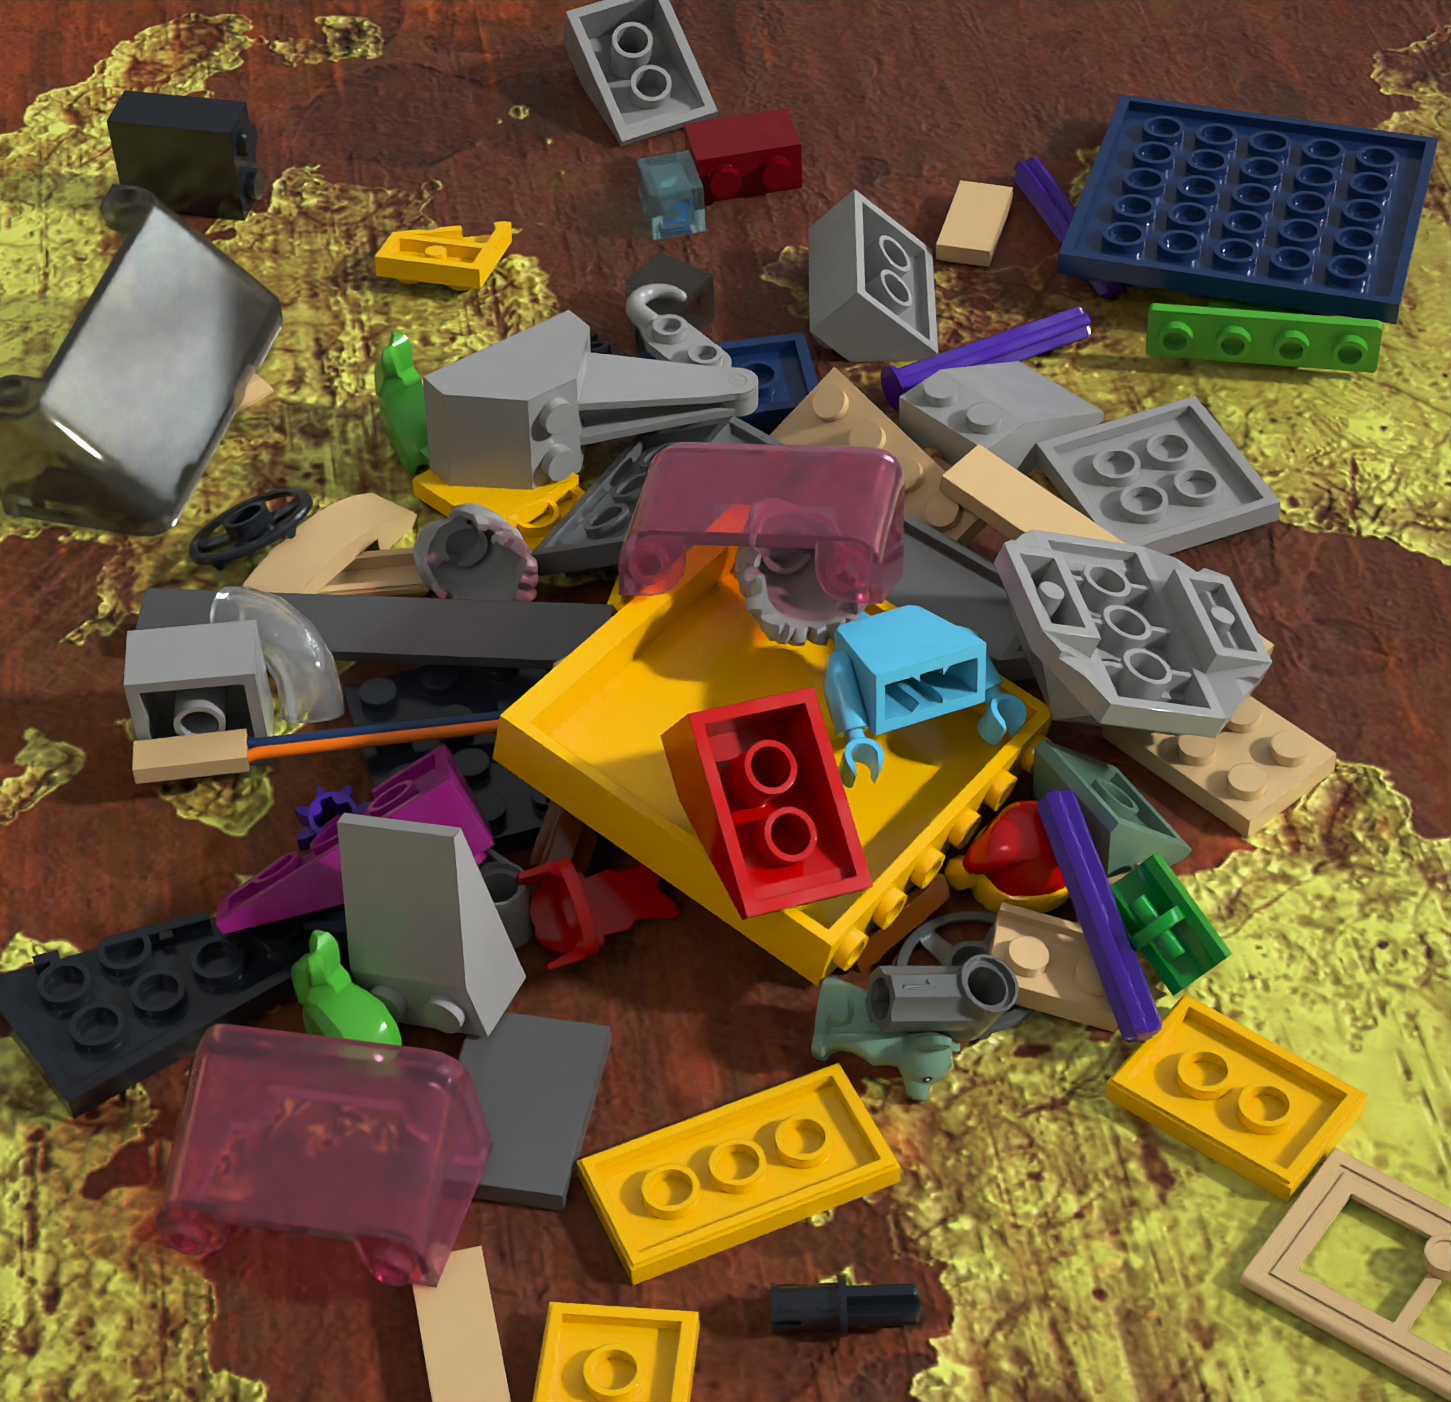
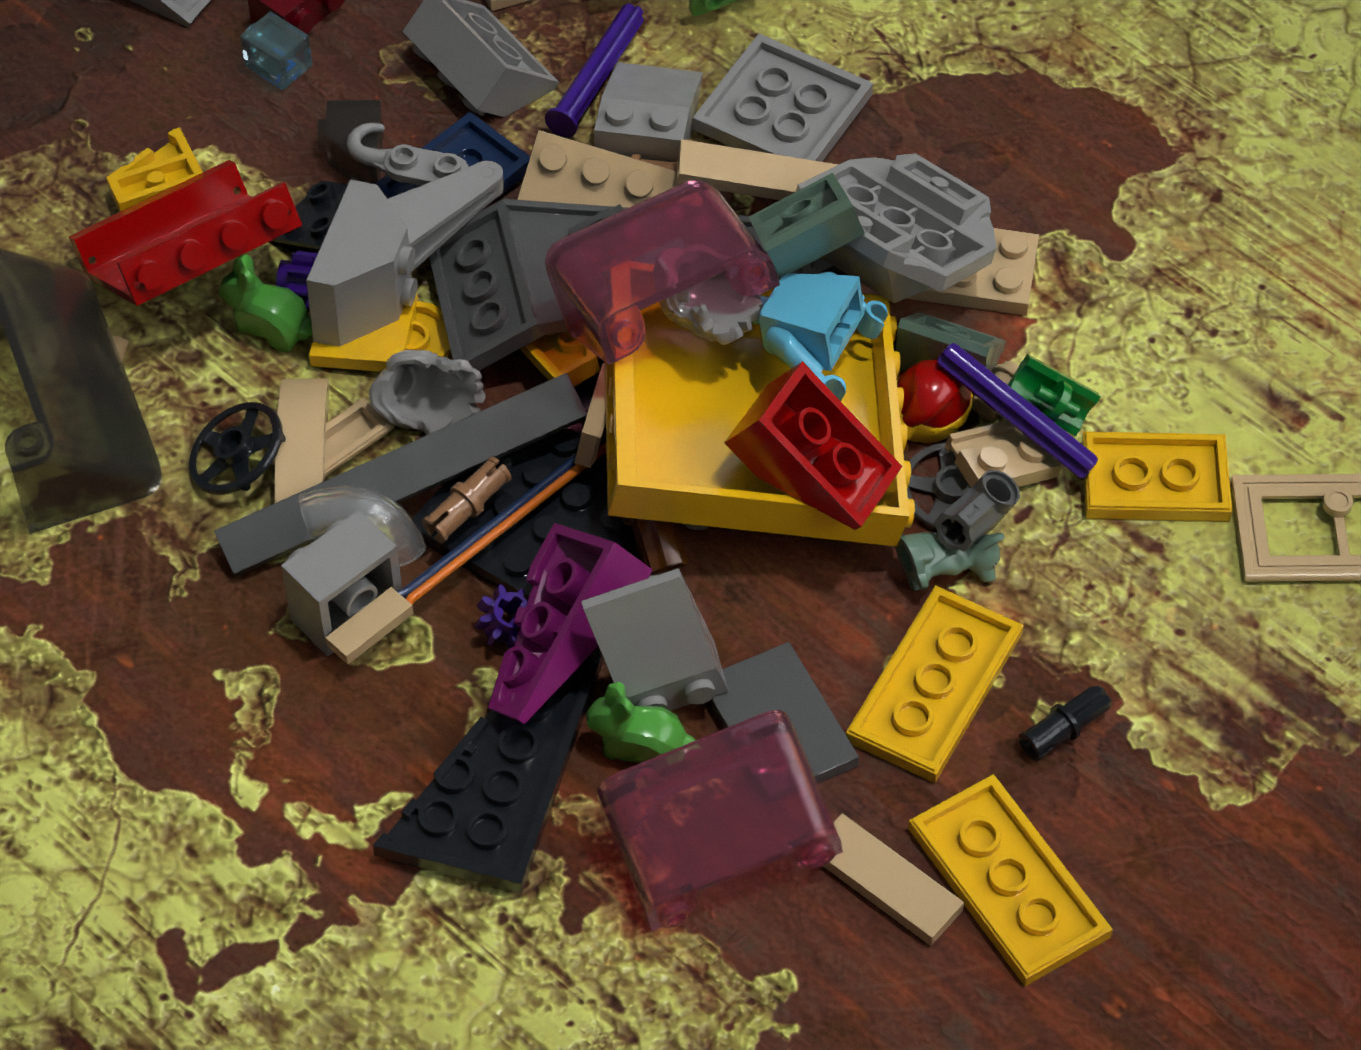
camera: 40 degrees left, 10 degrees up
red hair [515,857,679,970] -> none
none -> red panel [69,160,302,306]
none -> medium nougat pin [422,457,512,543]
none -> sand green slope [749,173,865,279]

